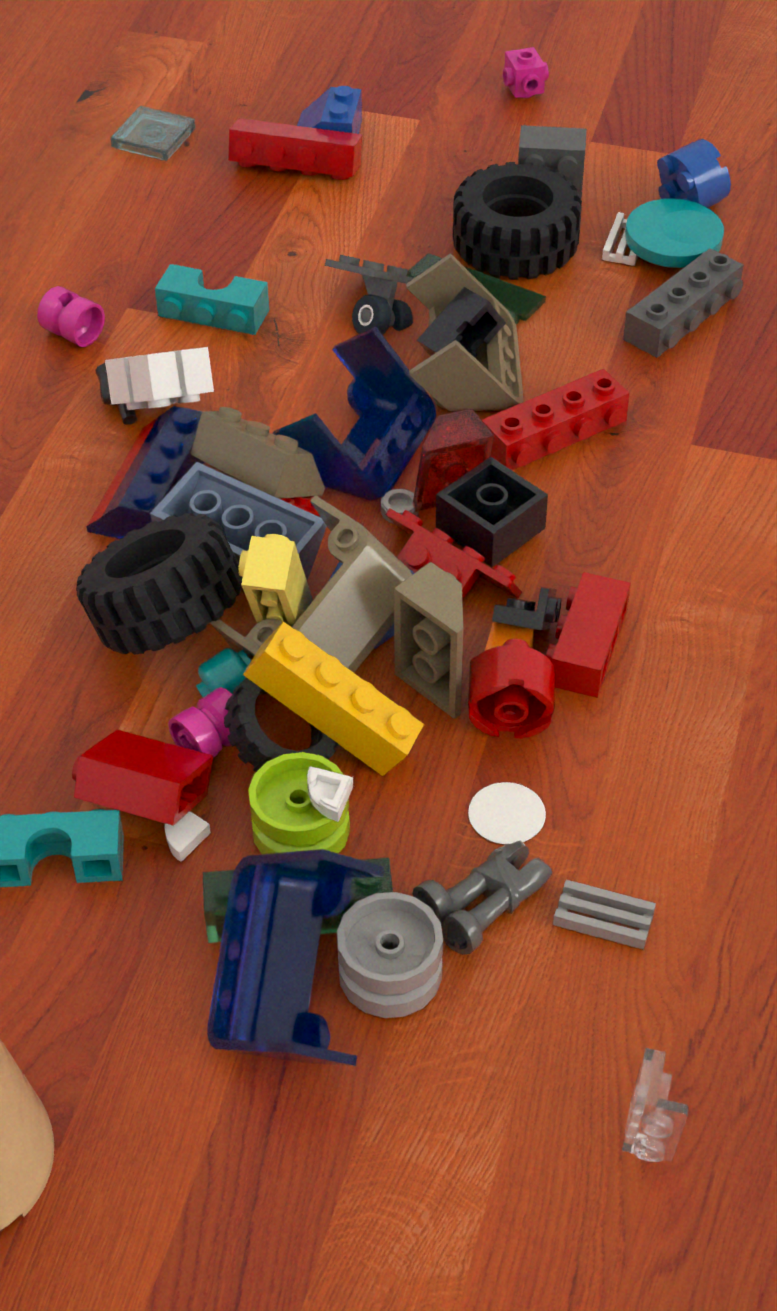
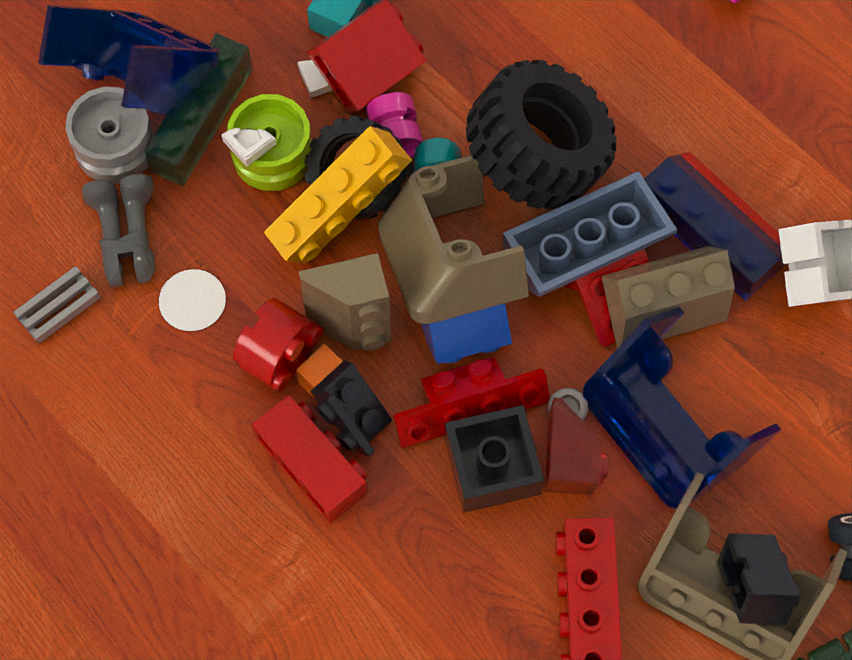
camera: 120 degrees right, 20 degrees up
light yellow brick [239,534,313,627] -> none

